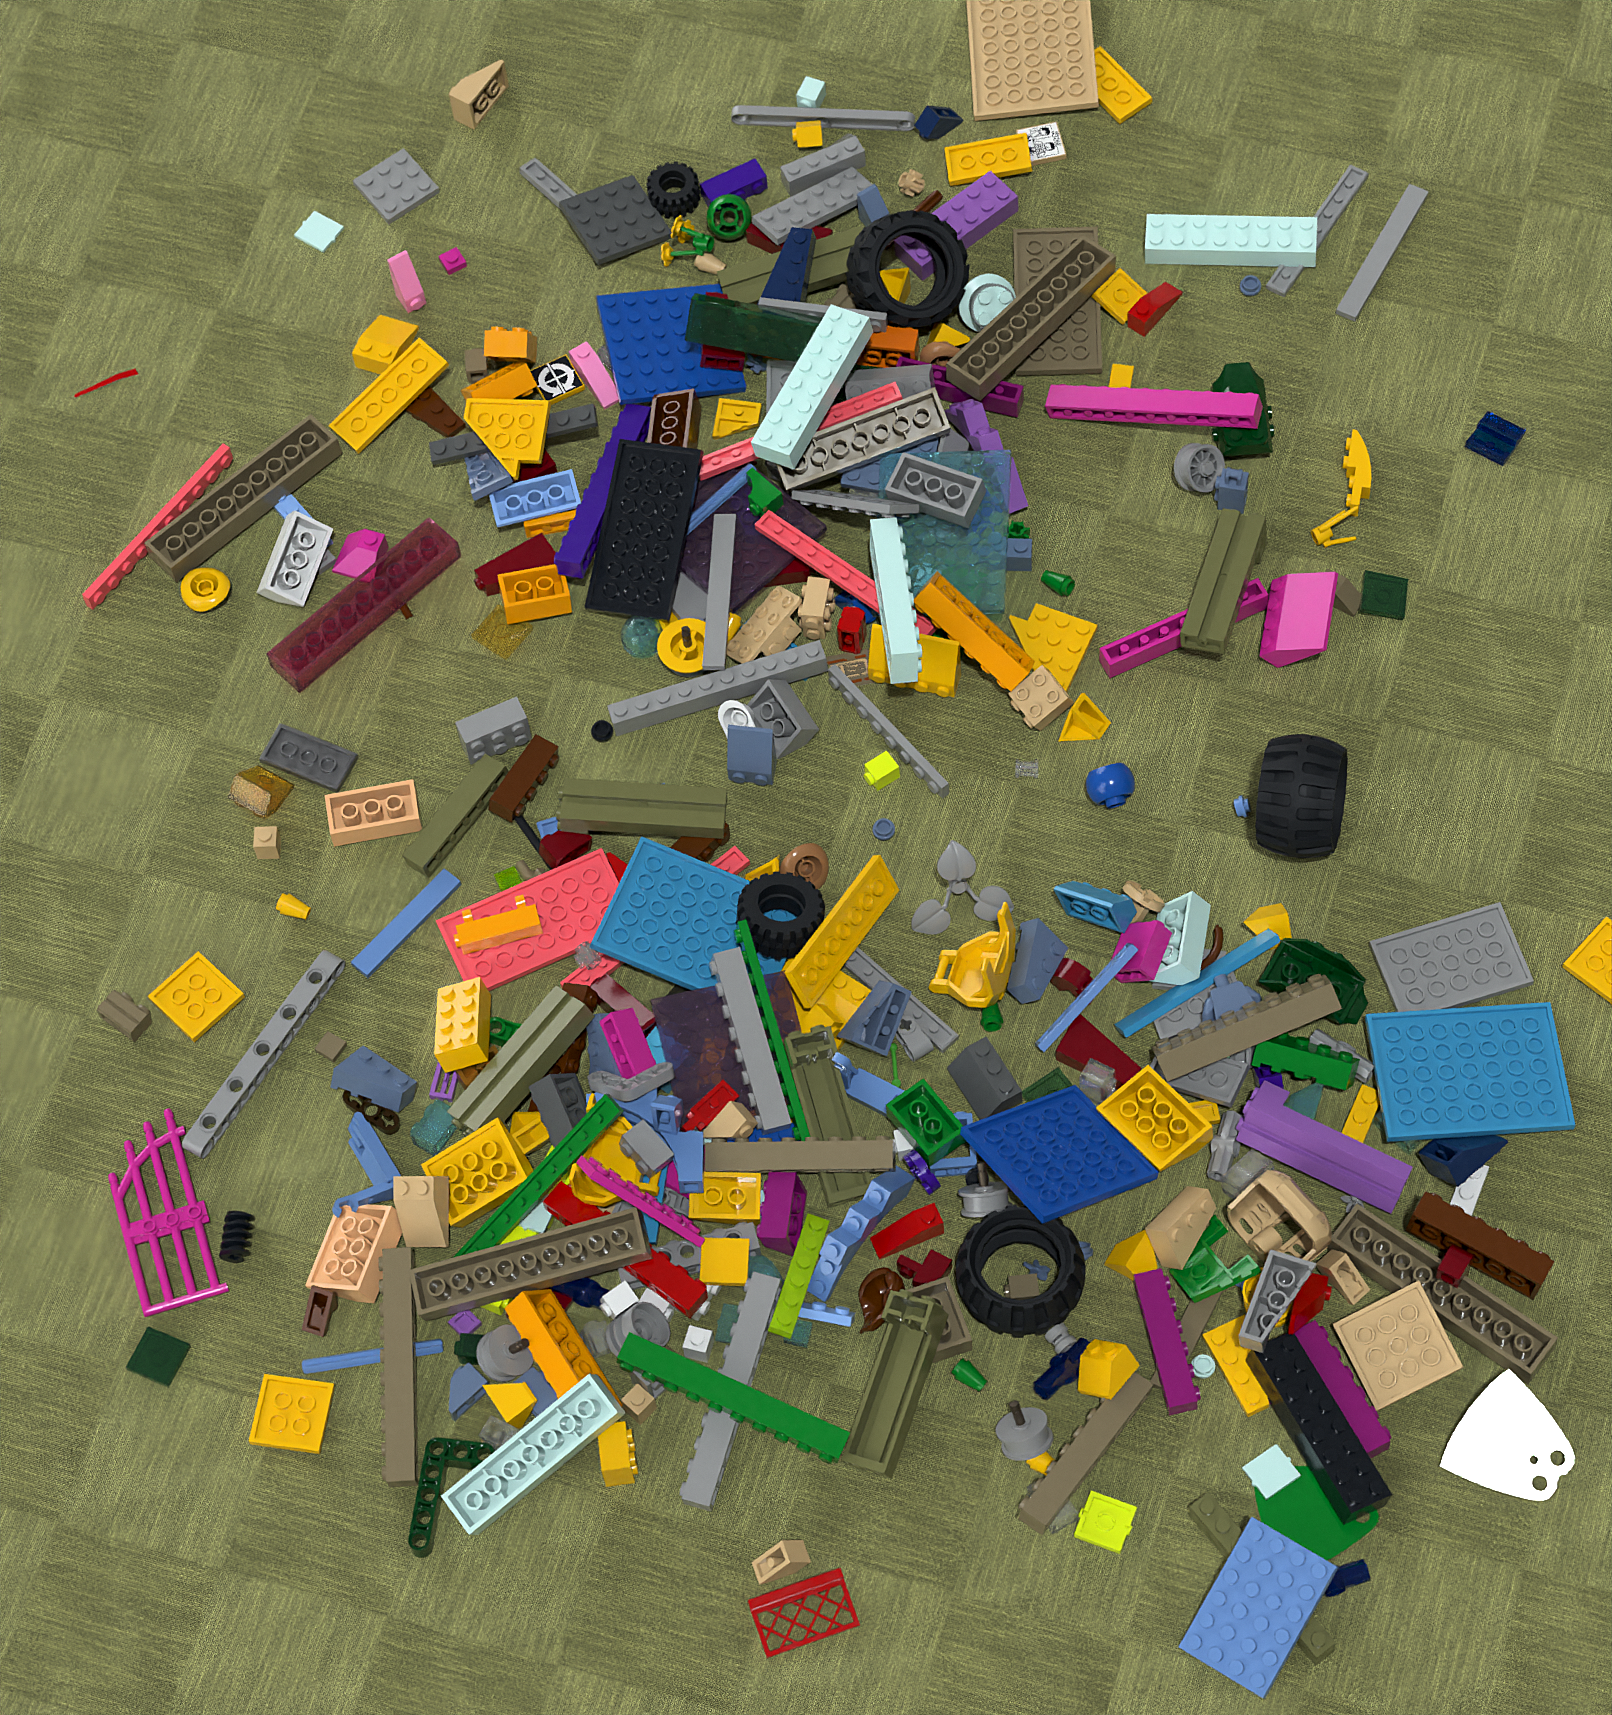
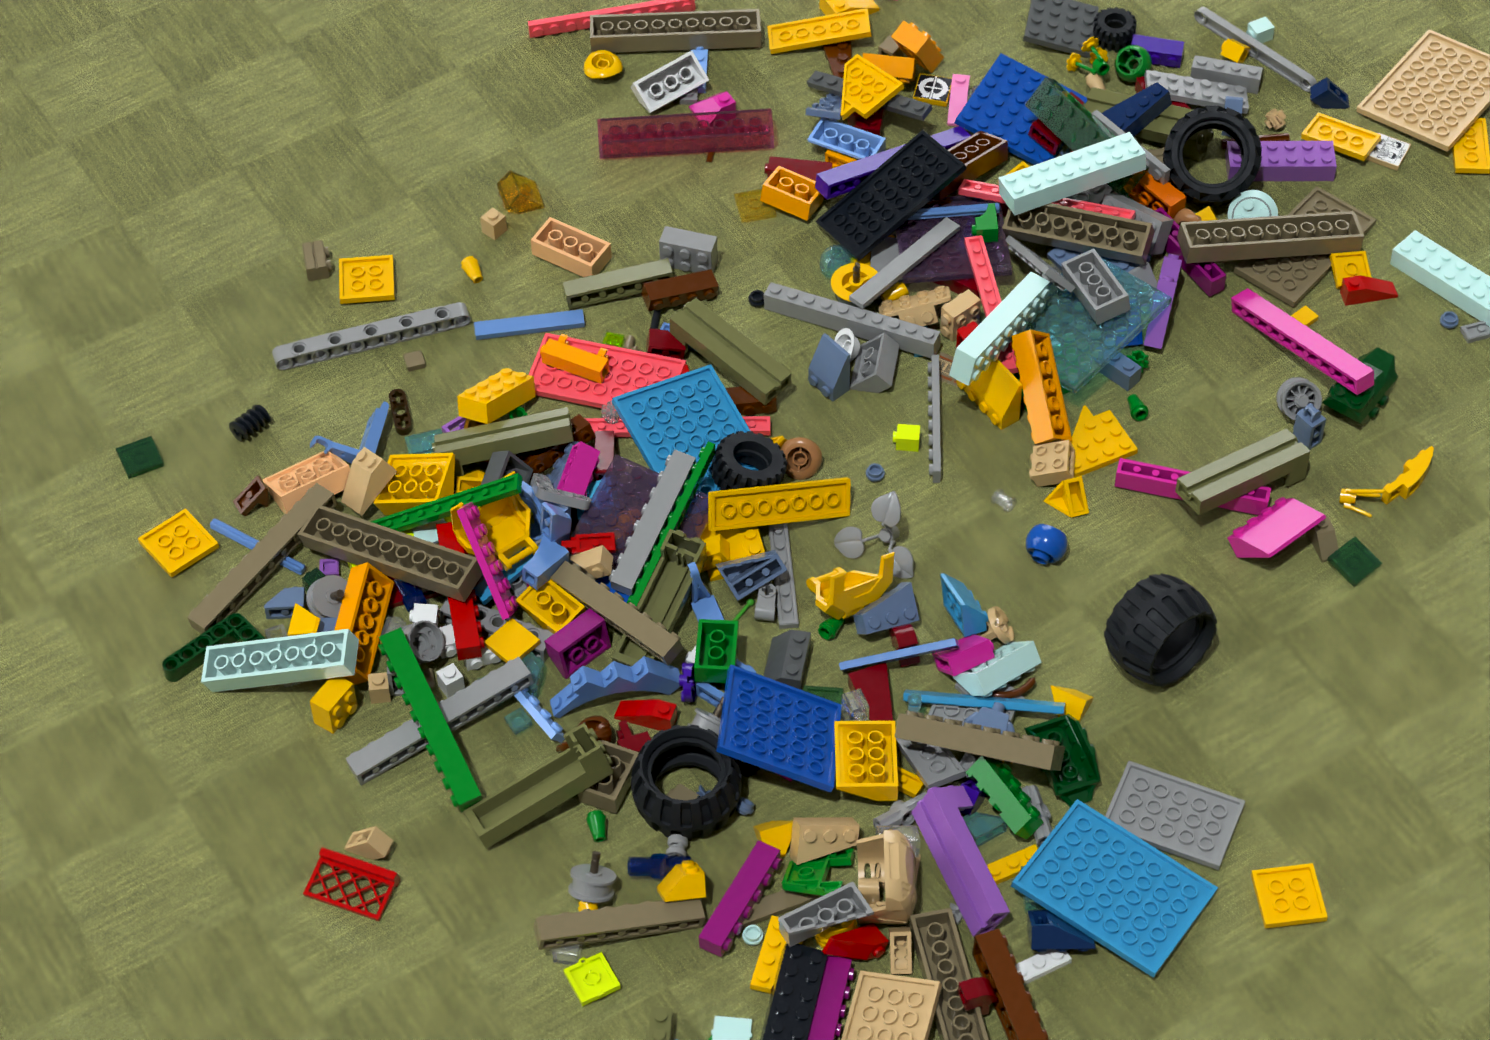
camera: 35 degrees right, 10 degrees down
dark pink piece [108,1108,229,1317] -> none
flat silver tile [259,723,359,793] -> none
sand blue wedge [330,1045,417,1112] -> none
light grey brick [619,1119,674,1179] -> none
lime plate [768,1213,830,1339] -> none
yellow slope [879,267,911,304] -> none
none -> clear light blue piece [907,692,922,712]

